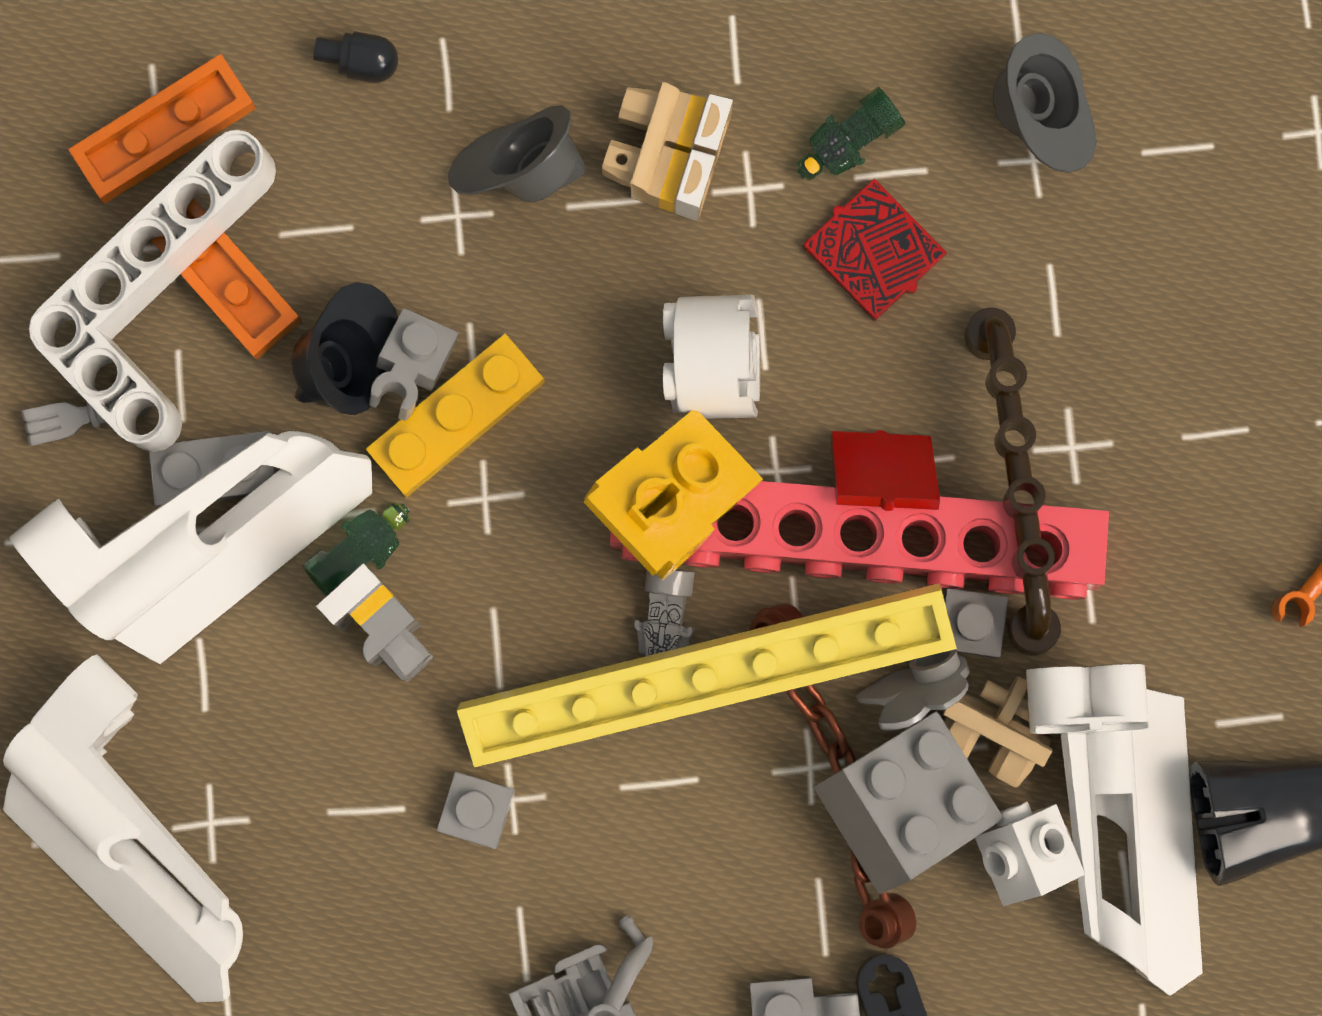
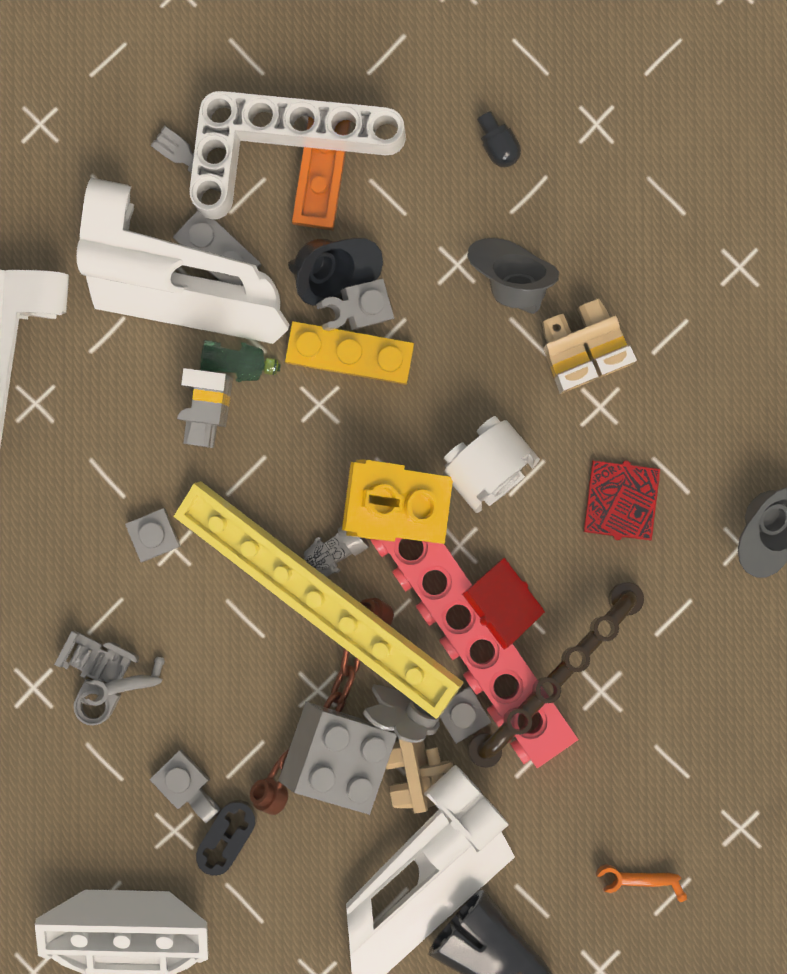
camera: 50 degrees right, 5 degrees up
orange plate [68,54,256,204] -> none
clear green piece [796,86,906,180] -> none
white brick [975,801,1086,906] -> none

